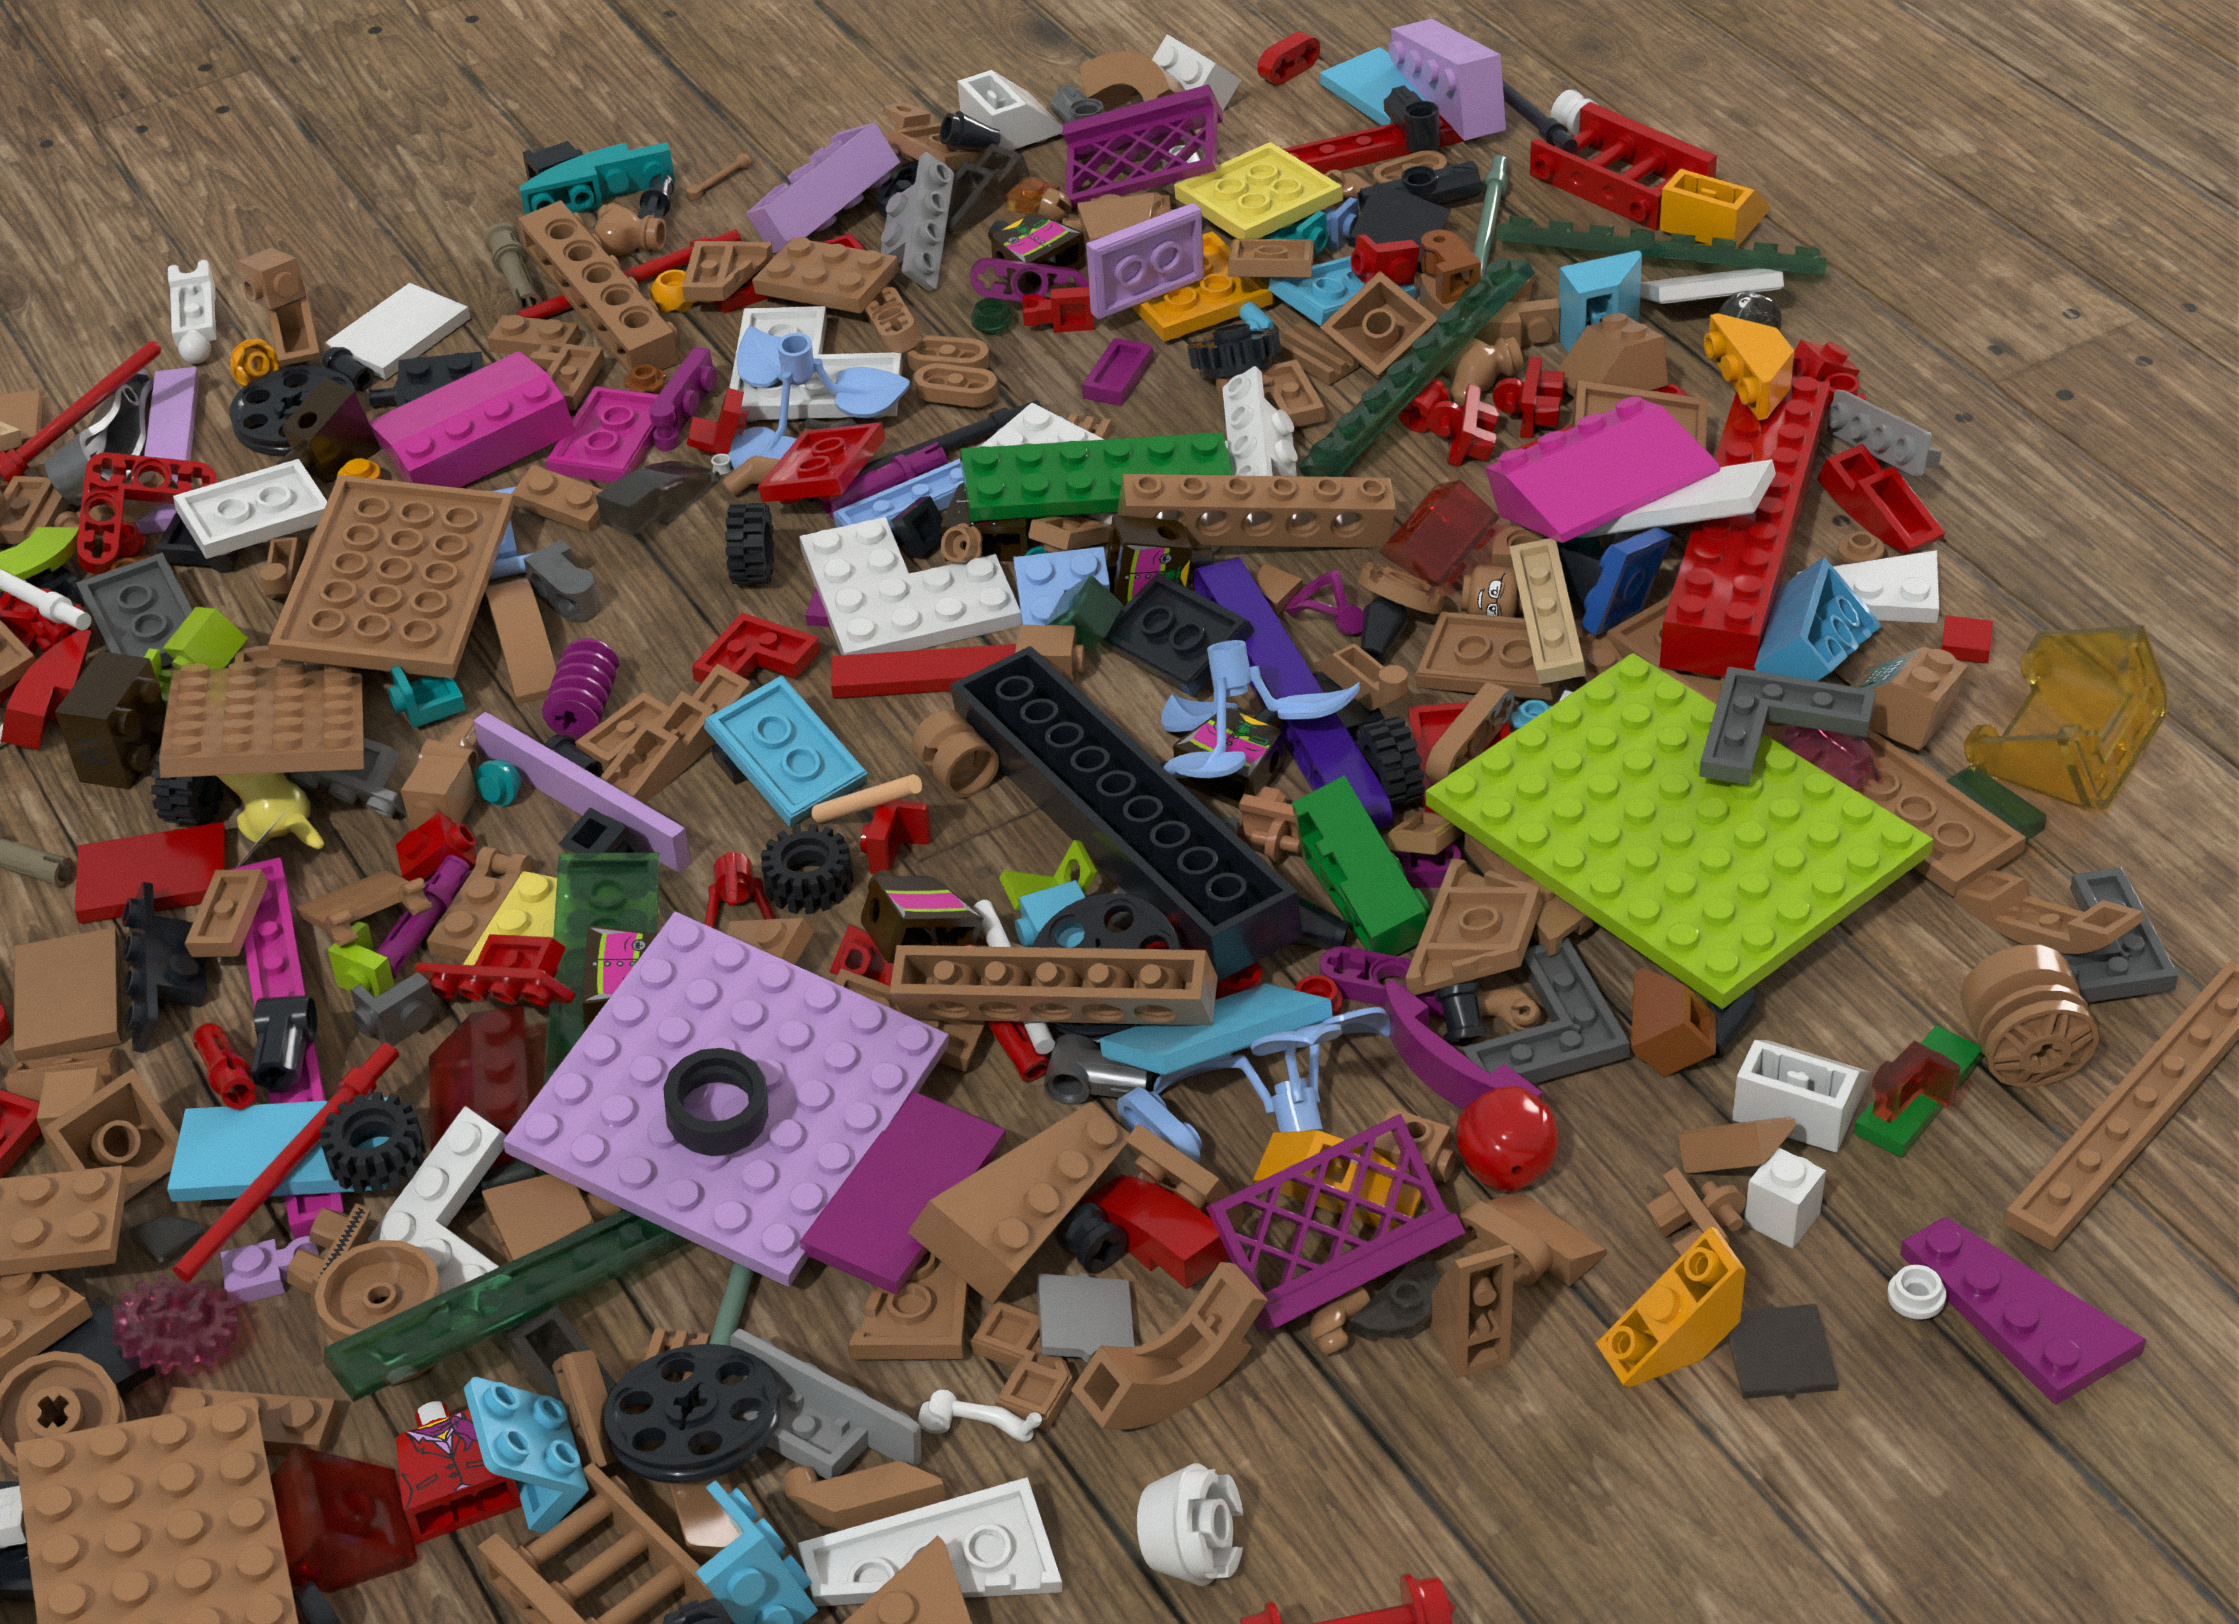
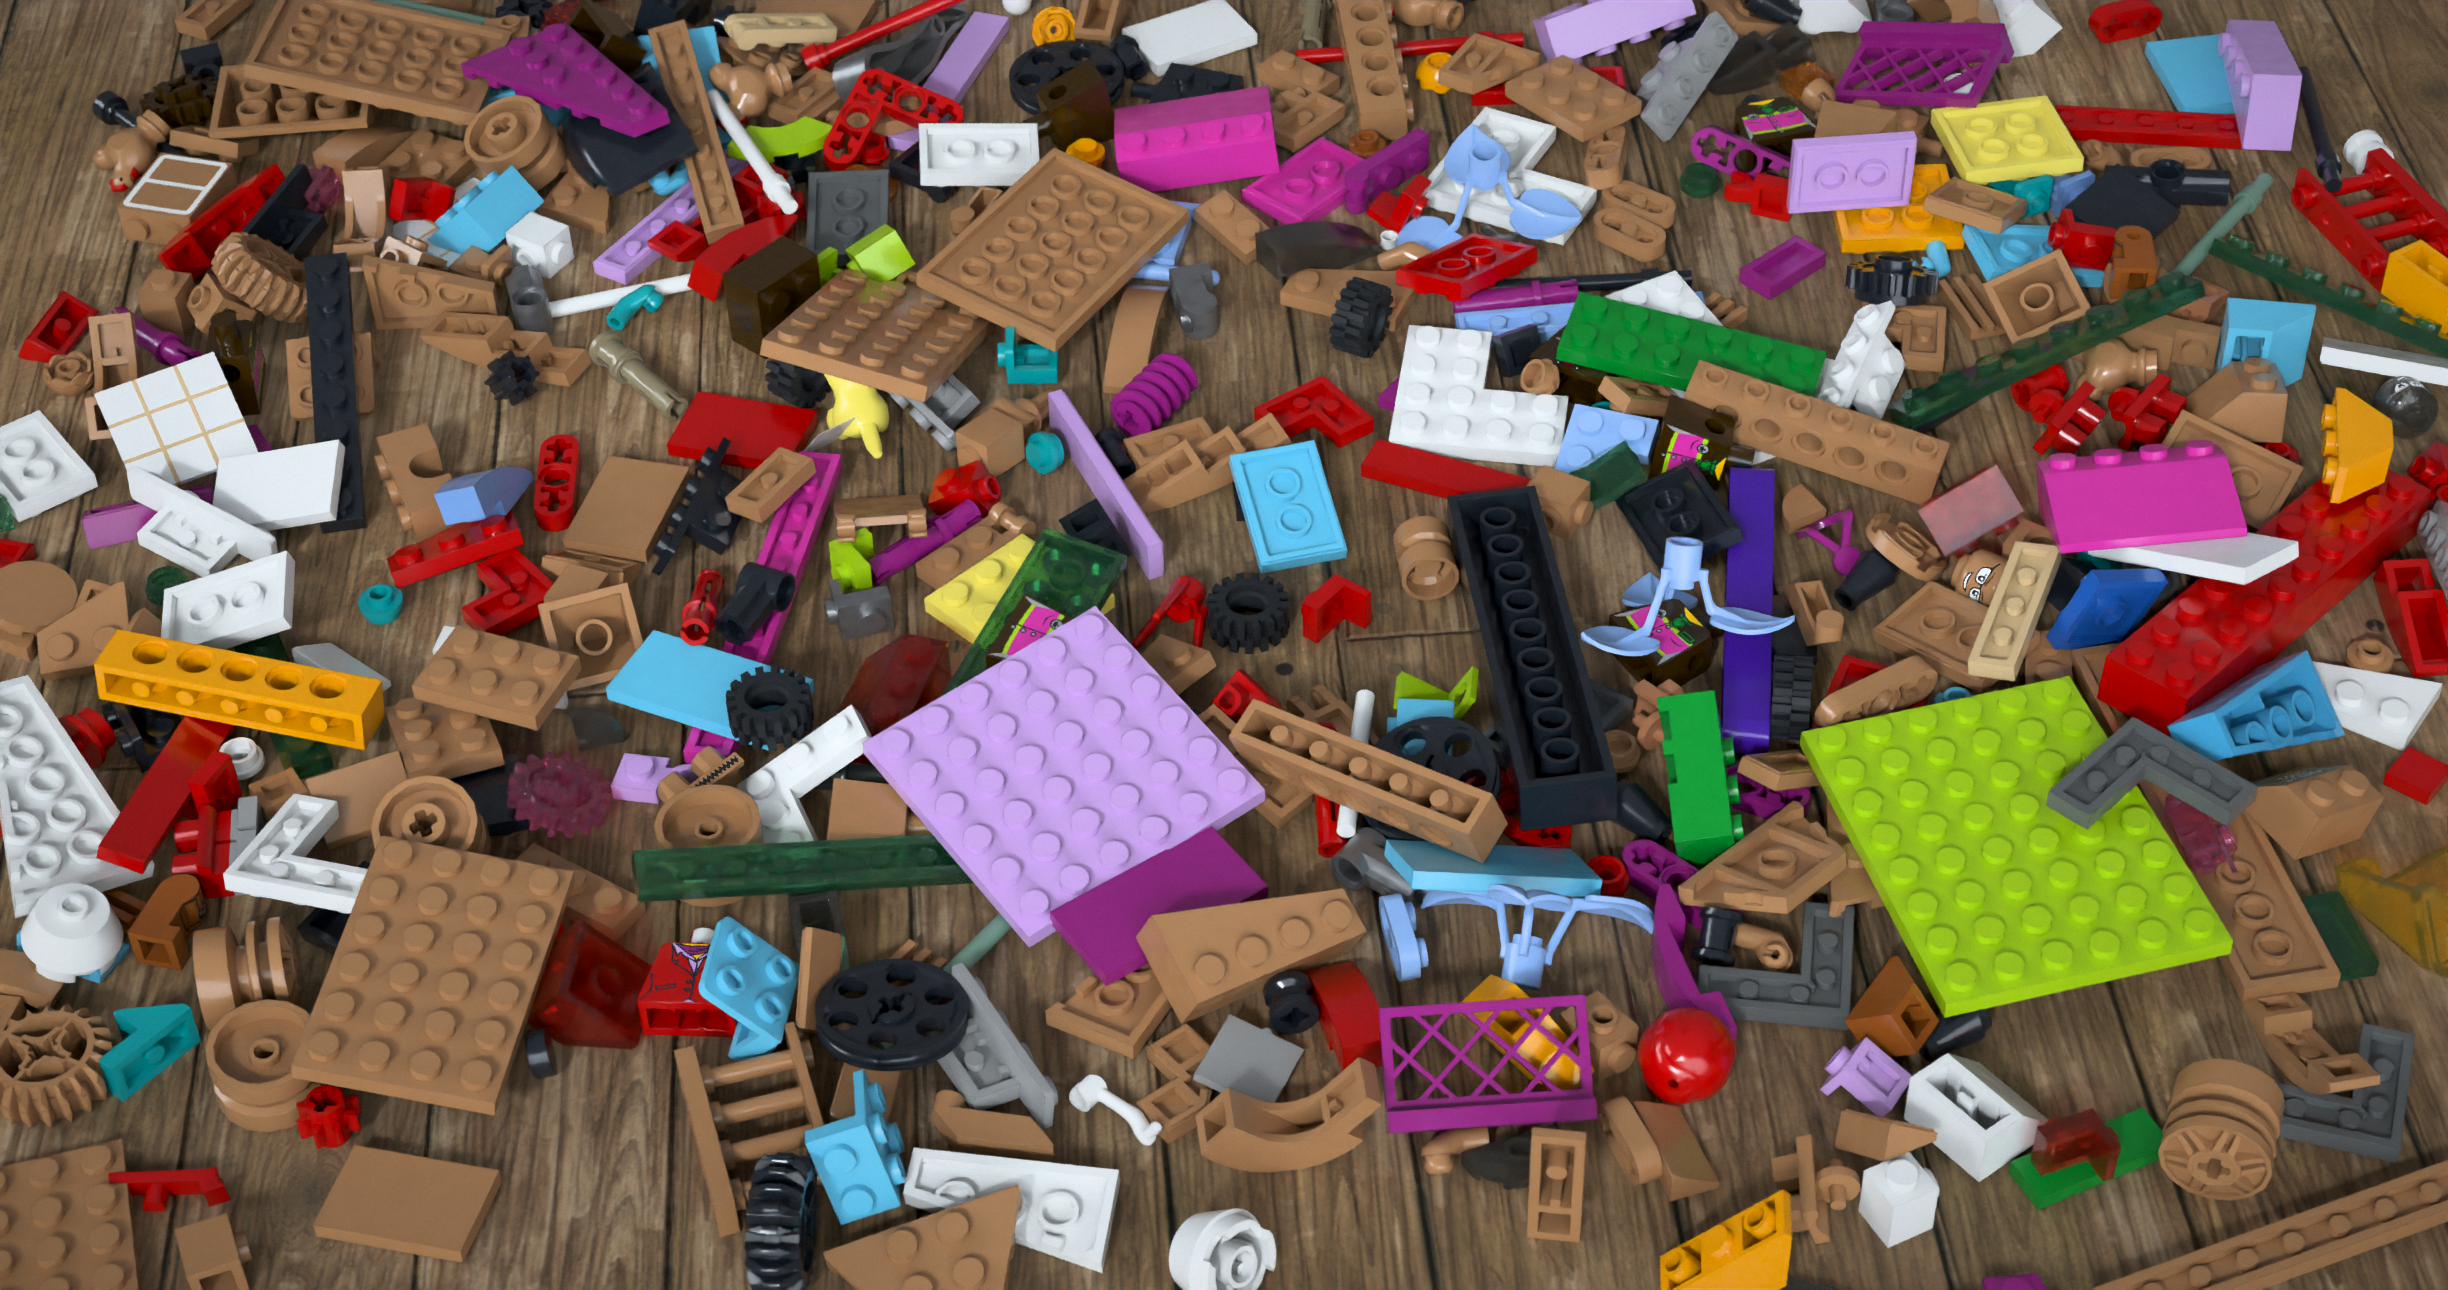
camera: 25 degrees right, 0 degrees up
red bar [172,1043,399,1283] -> none
red bracket [413,934,575,1007] -> none
black tyre [663,1048,769,1156] -> none
light nougat bar [812,774,922,823] -> none
dark brown torso [861,869,984,963] -> none
medium nougat plate [1125,1123,1245,1232] -> none
black piece [1384,85,1440,153] -> none
none -> medium nougat wing [1280,268,1419,332]
none -> lavender bracket [1820,1037,1912,1117]

